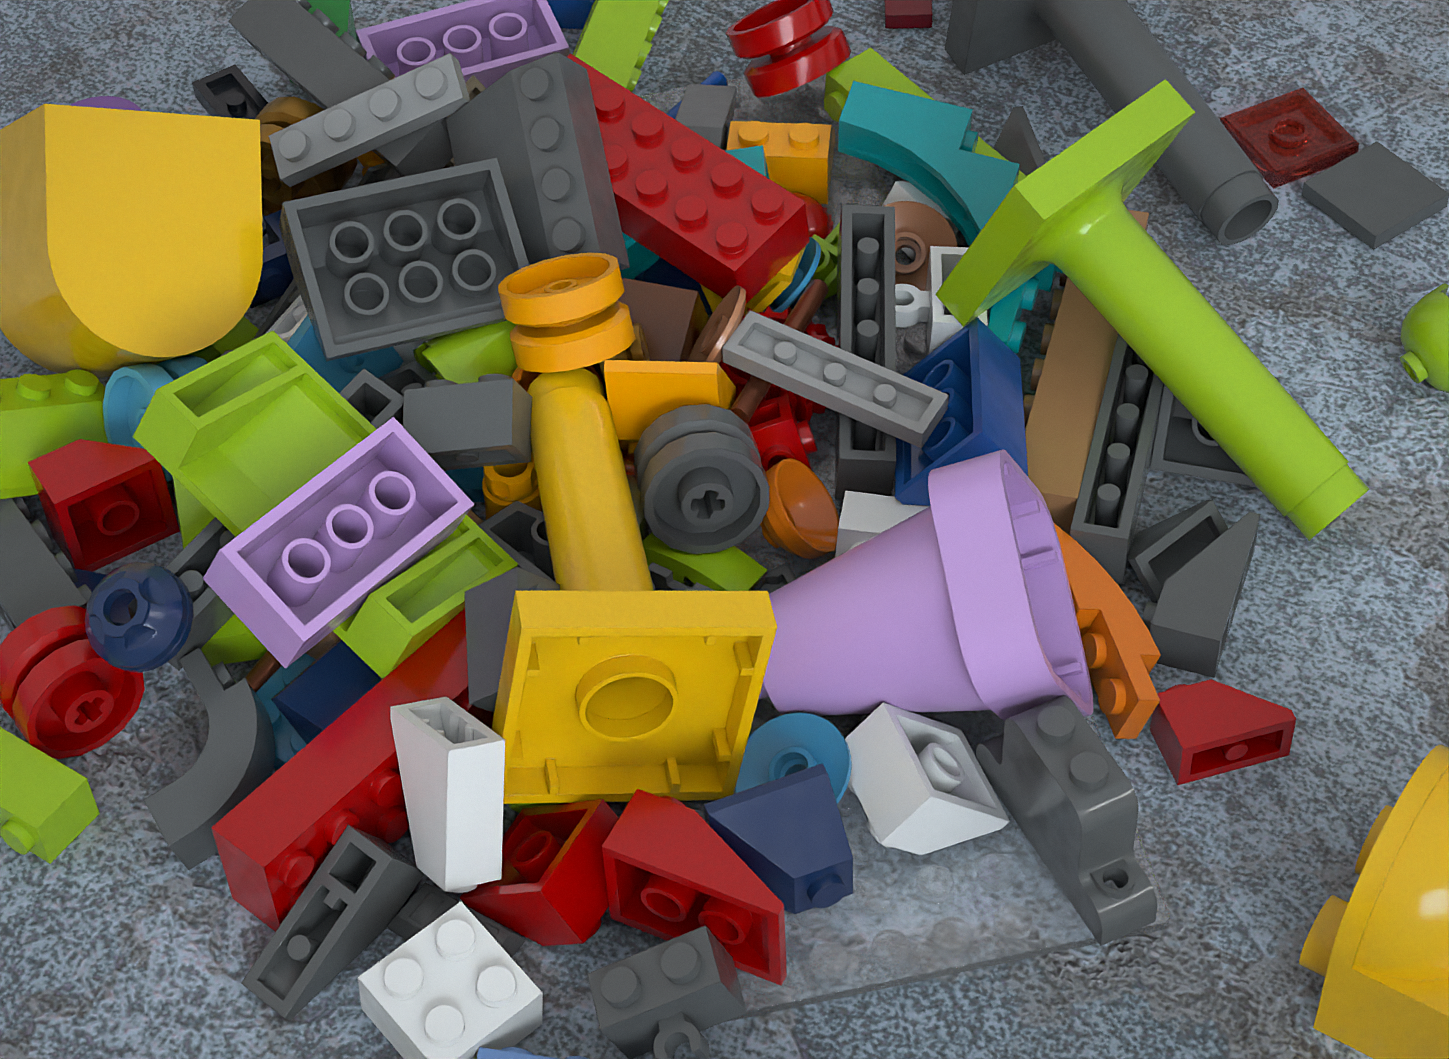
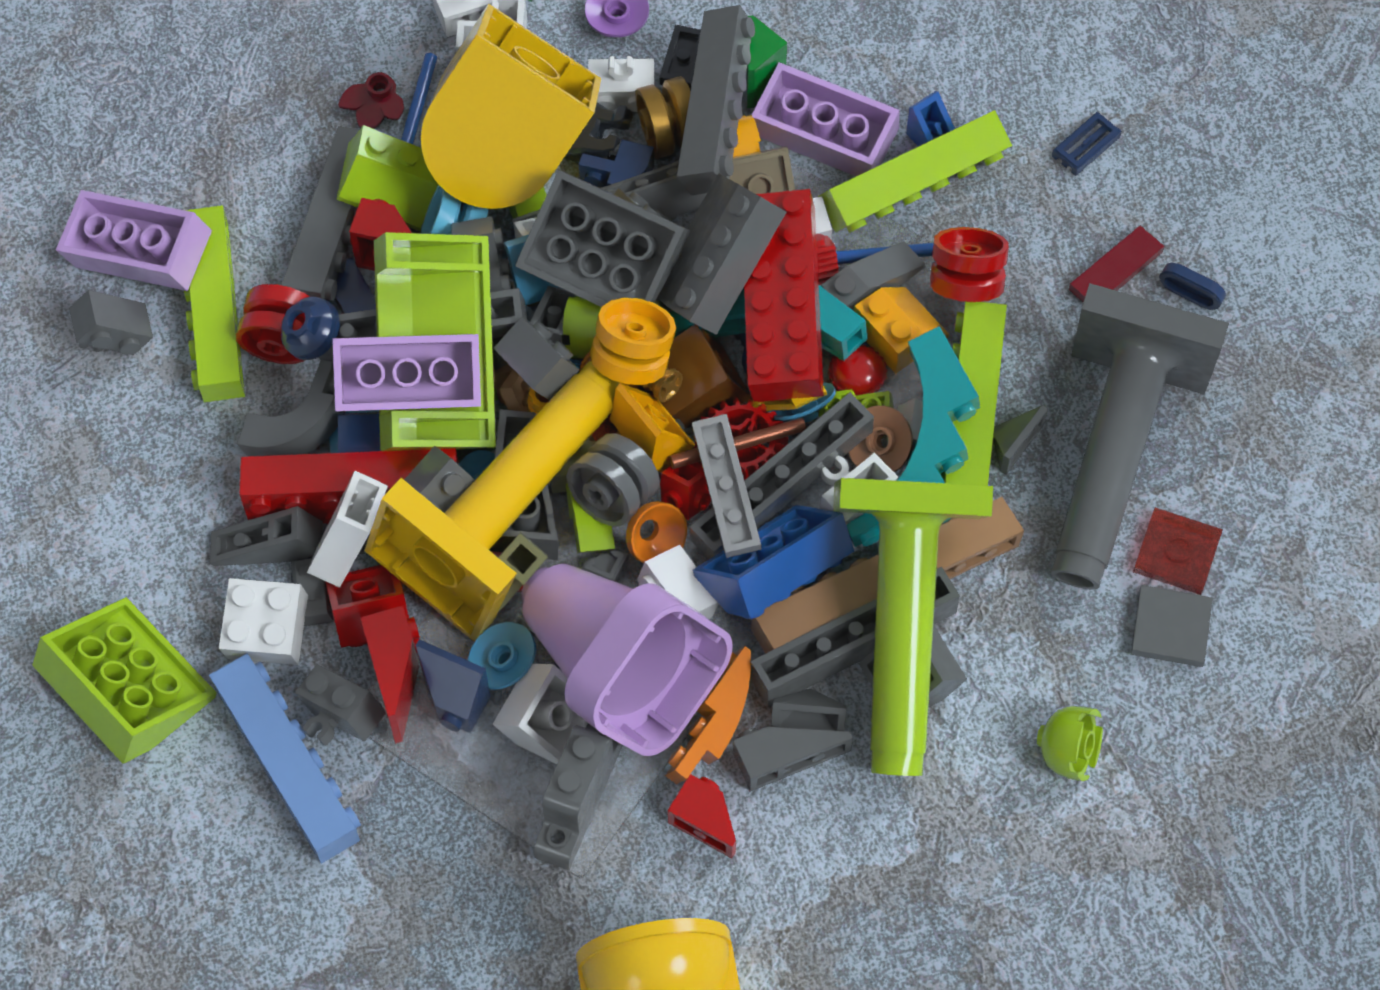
camera: 45 degrees right, 15 degrees up
light grey plate [269,53,470,187] -> none
nougat dish [687,286,746,363] -> none

